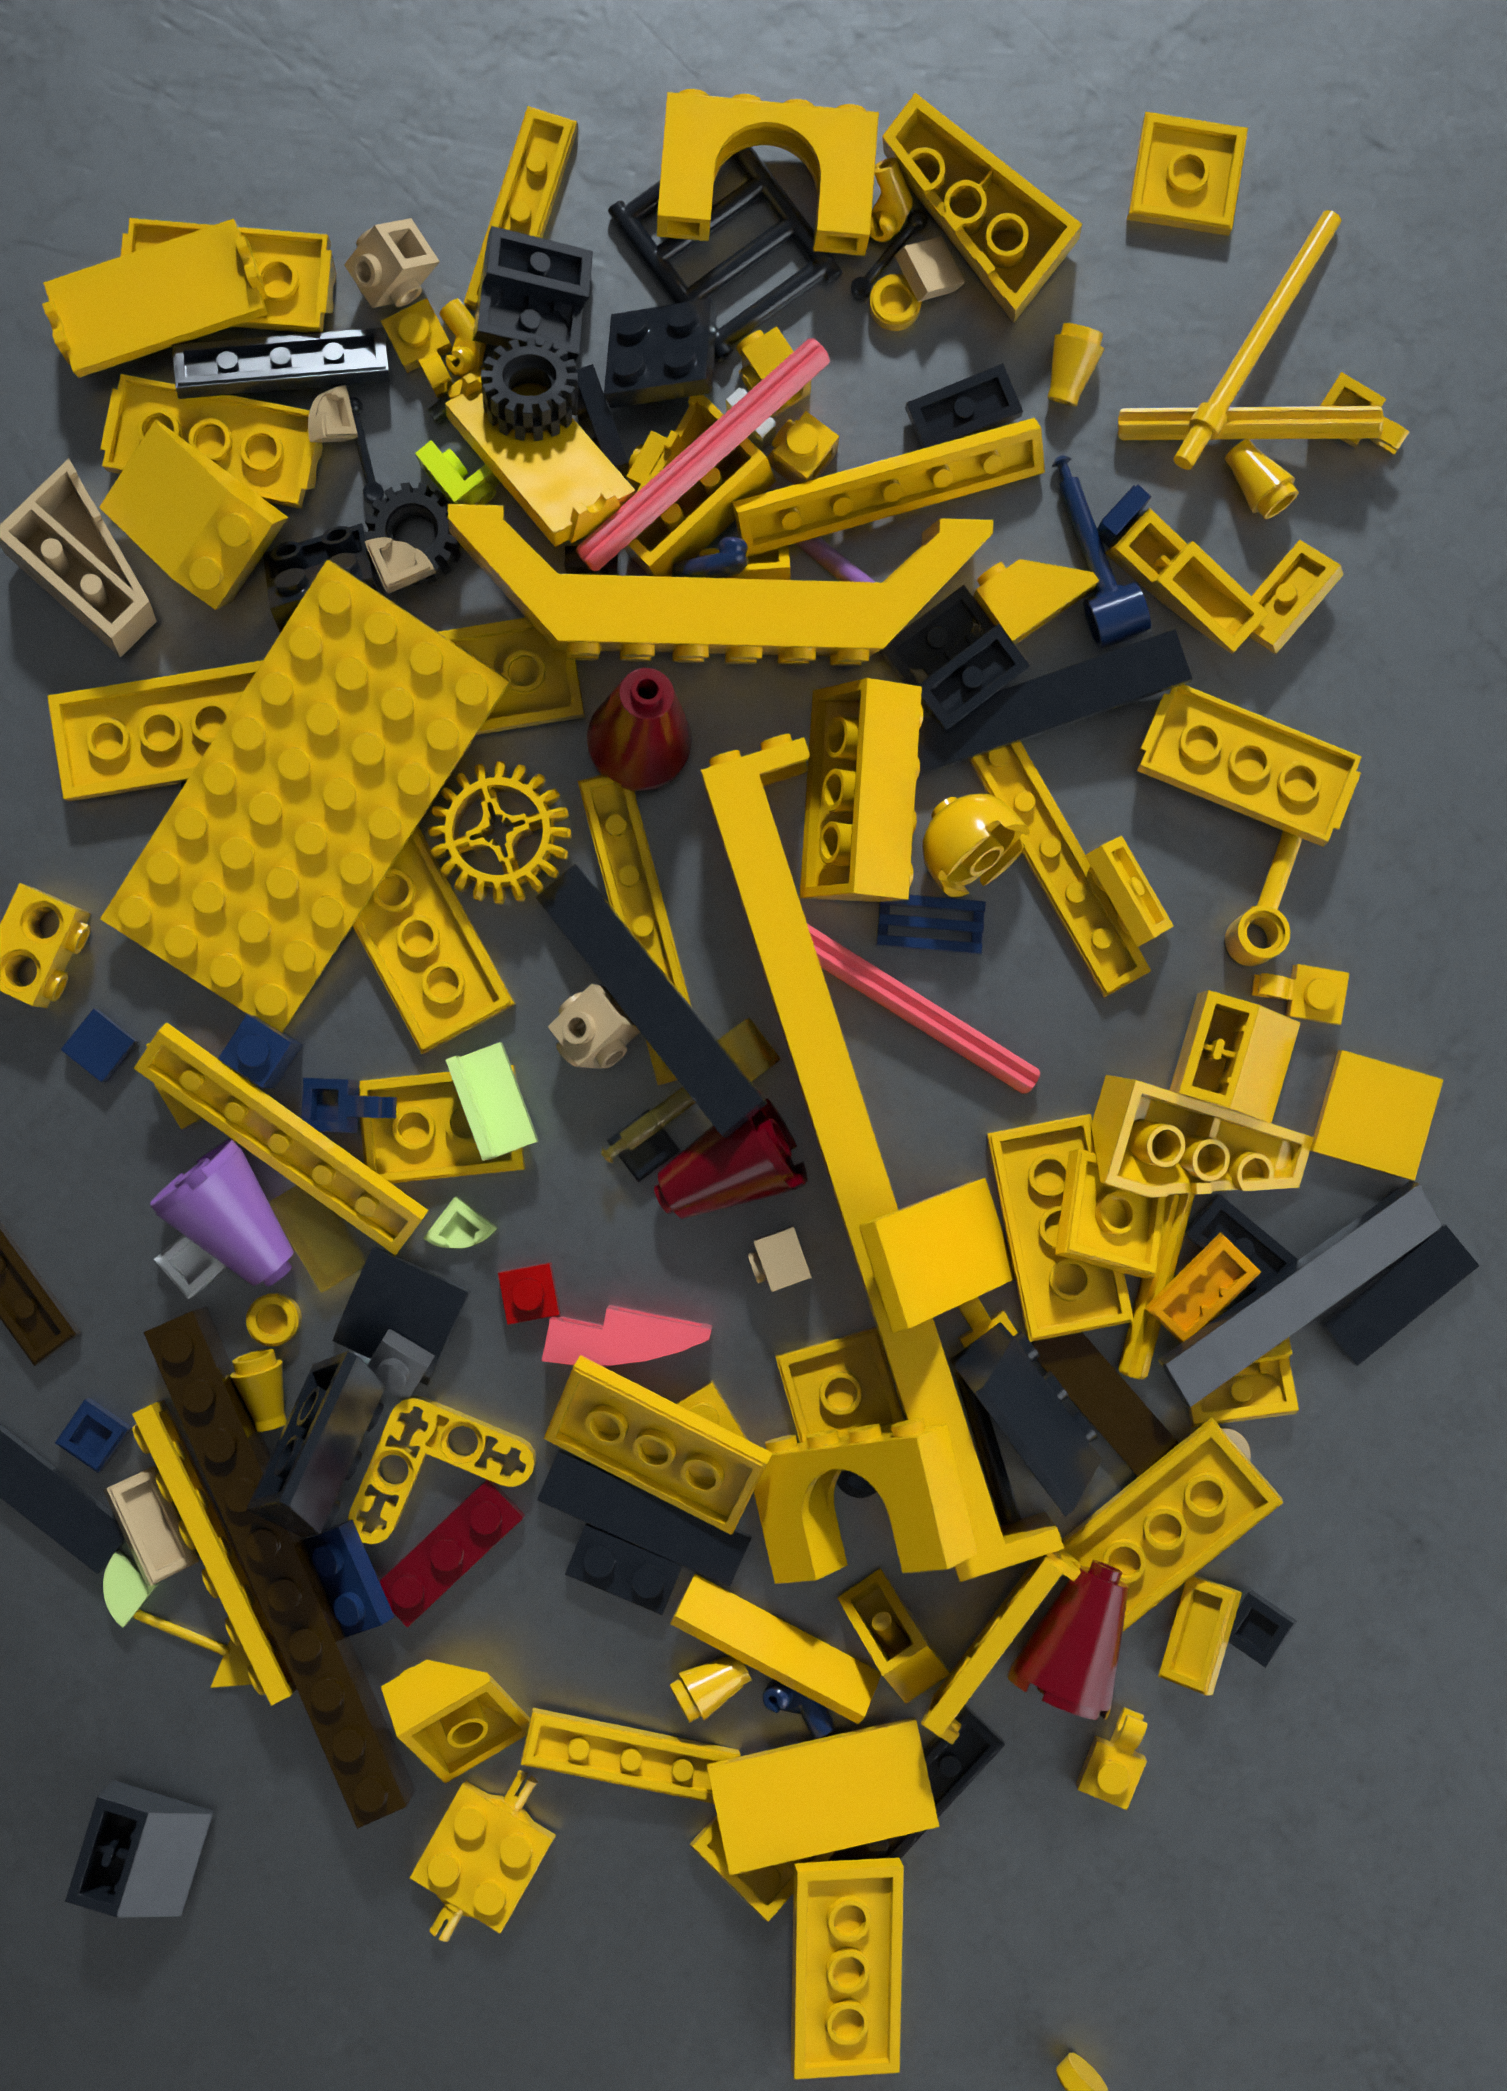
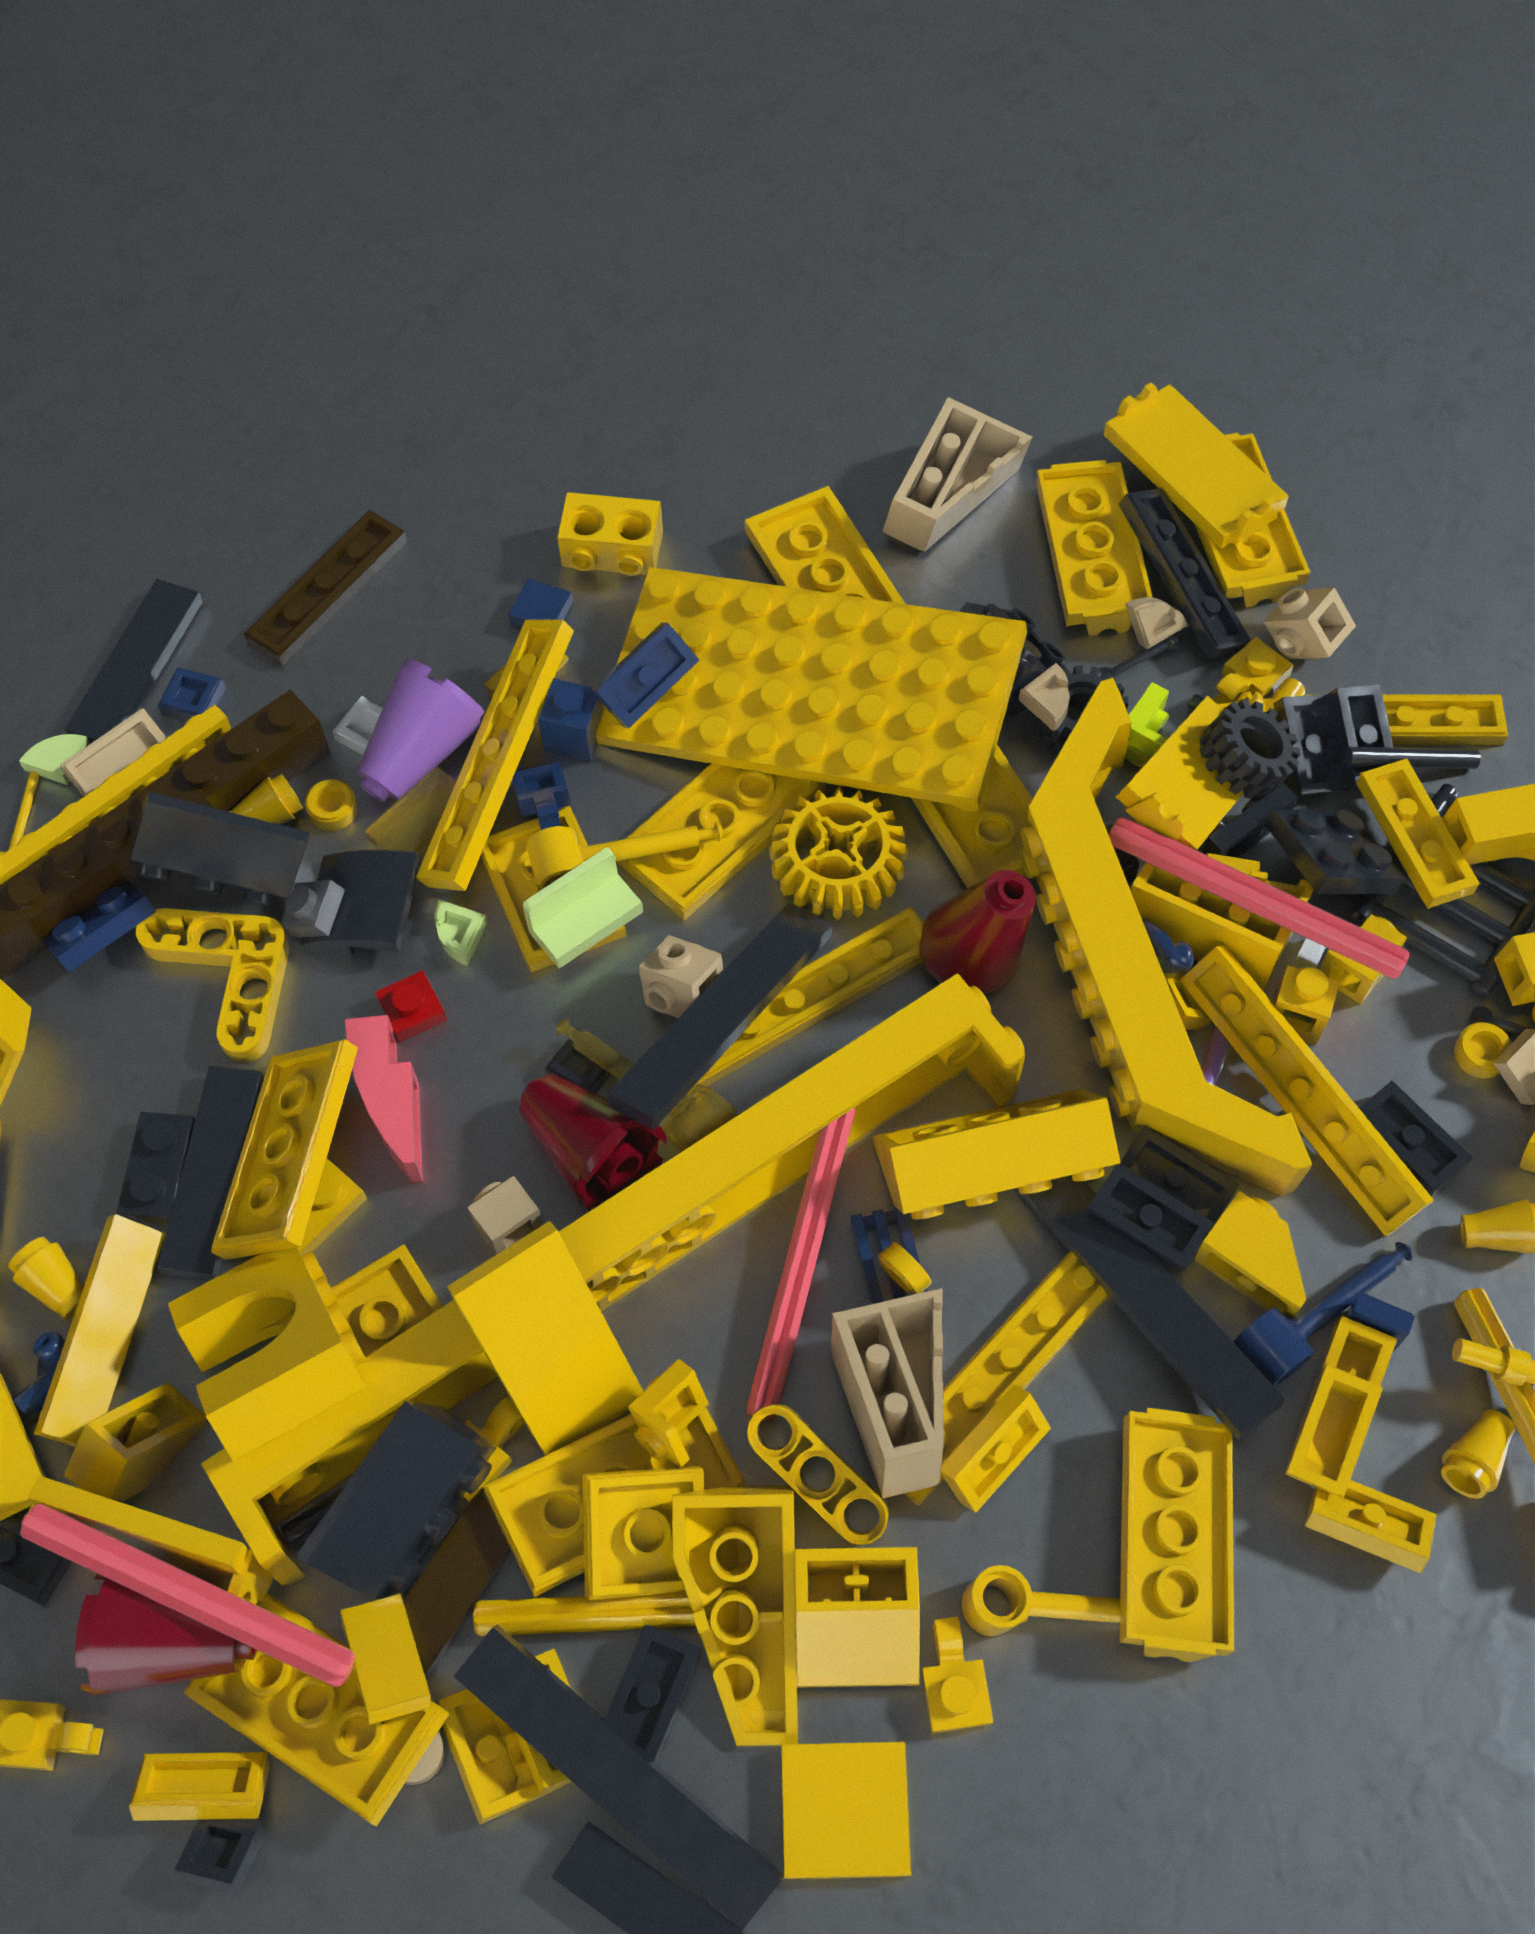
camera: 70 degrees right, 25 degrees down
yellow slope [99,420,288,610] -> none
dark red plate [379,1479,525,1628] -> none
yellow cylinder [922,794,1030,897] -> none
light orange plate [1145,1232,1261,1343] -> none
none -> coral axle [20,1504,355,1687]
none -> yellow tile [340,1594,431,1725]
none -> yellow piece [526,822,723,892]
none -> dark blue plate [591,622,699,728]
none -> yellow bracket [628,1359,709,1468]
none -> yellow beam [747,1404,889,1545]
none -> tan wedge [831,1288,944,1499]
none -> yellow tile [878,1242,932,1295]
none -> black bar [1341,746,1481,769]
none -> yellow plate [1356,759,1480,909]

